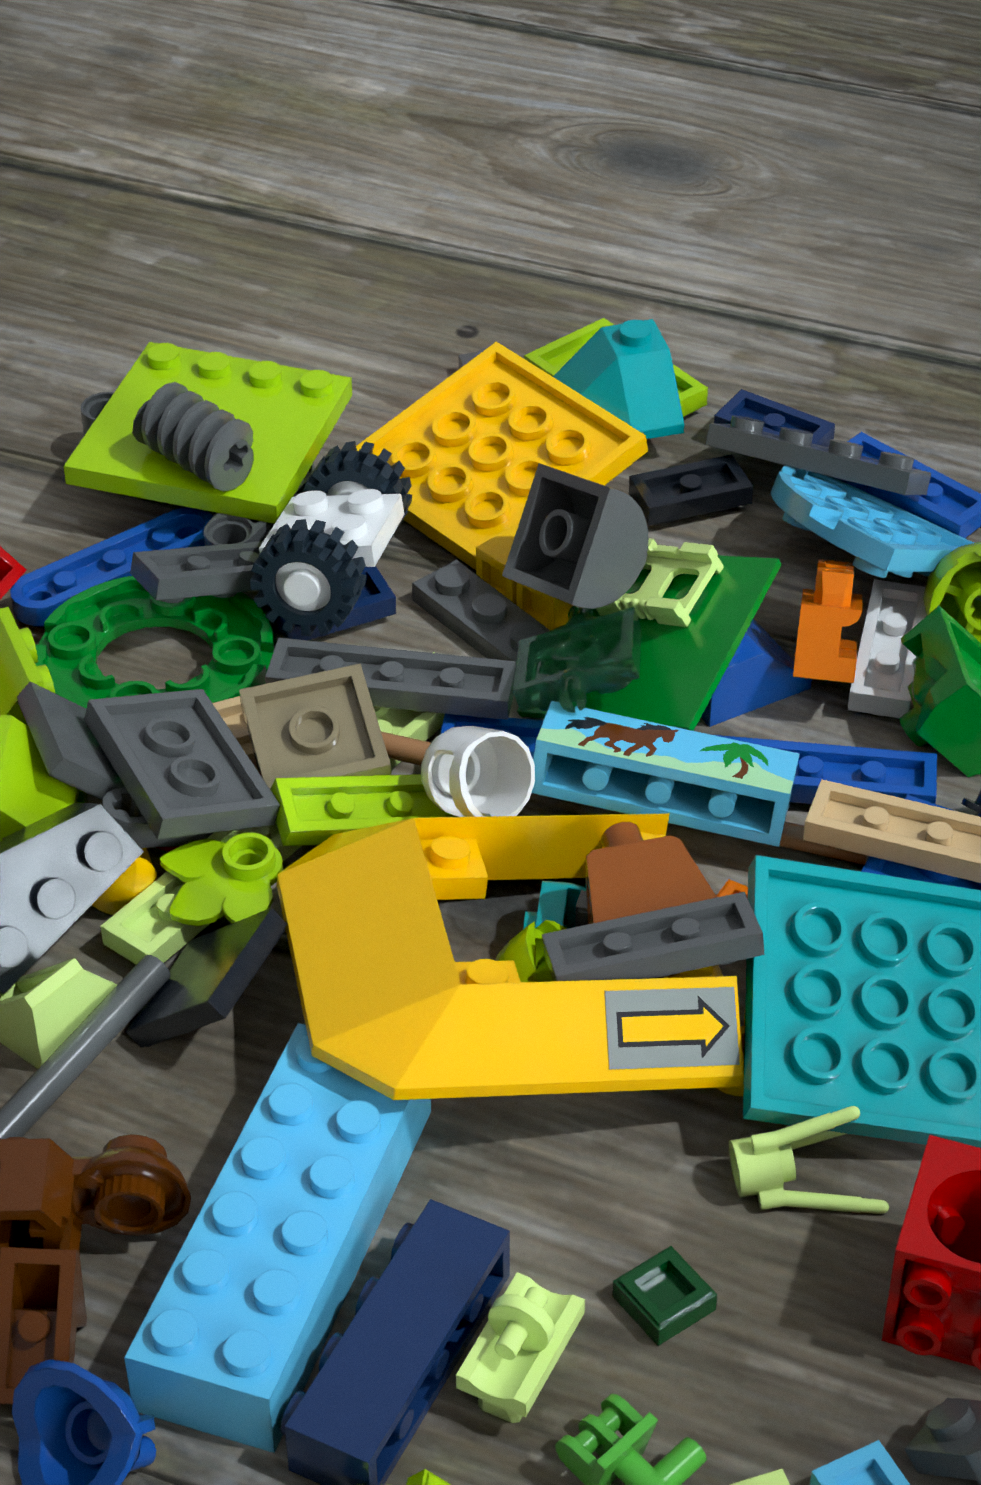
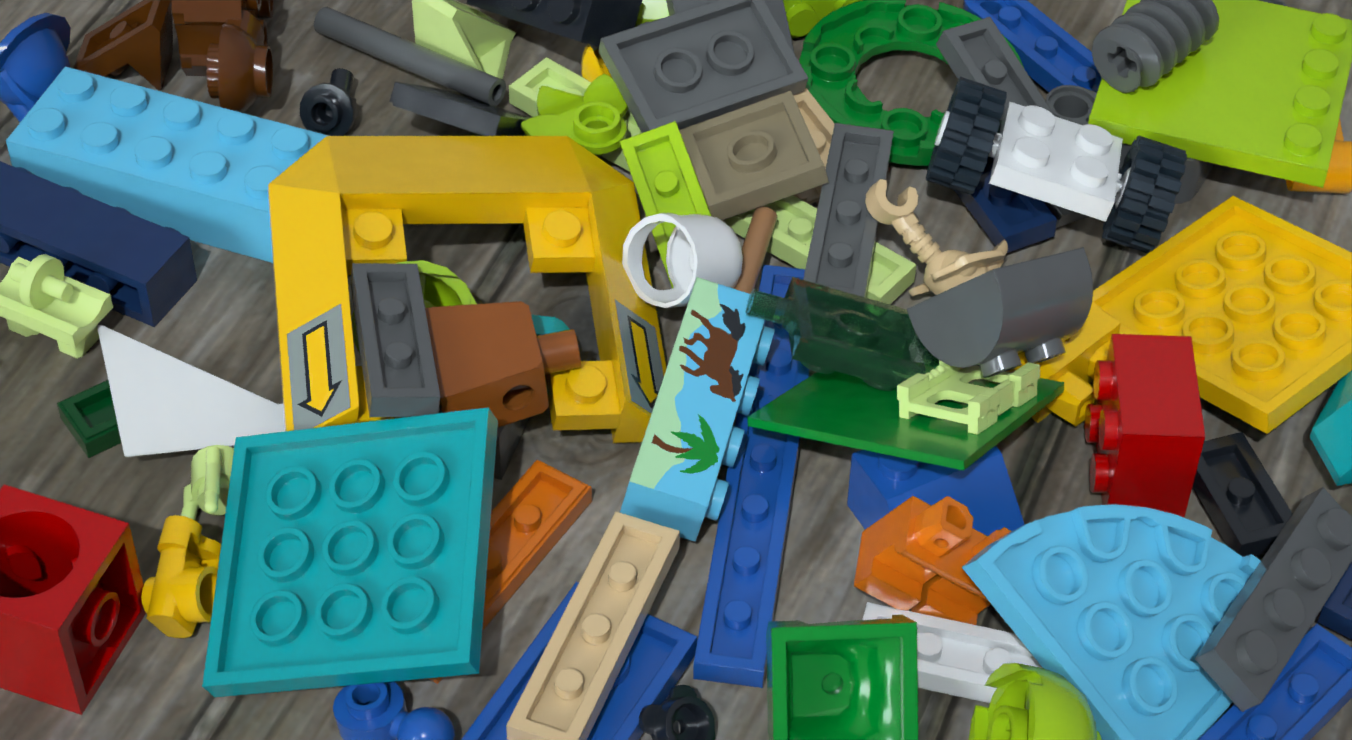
camera: 90 degrees right, 5 degrees up
none -> white sticker [97,325,285,457]
none -> yellow plate [141,515,221,638]
none -> black plate [300,68,358,136]
none -> tan piece [865,179,1008,297]
none -> red brick [1085,334,1205,517]

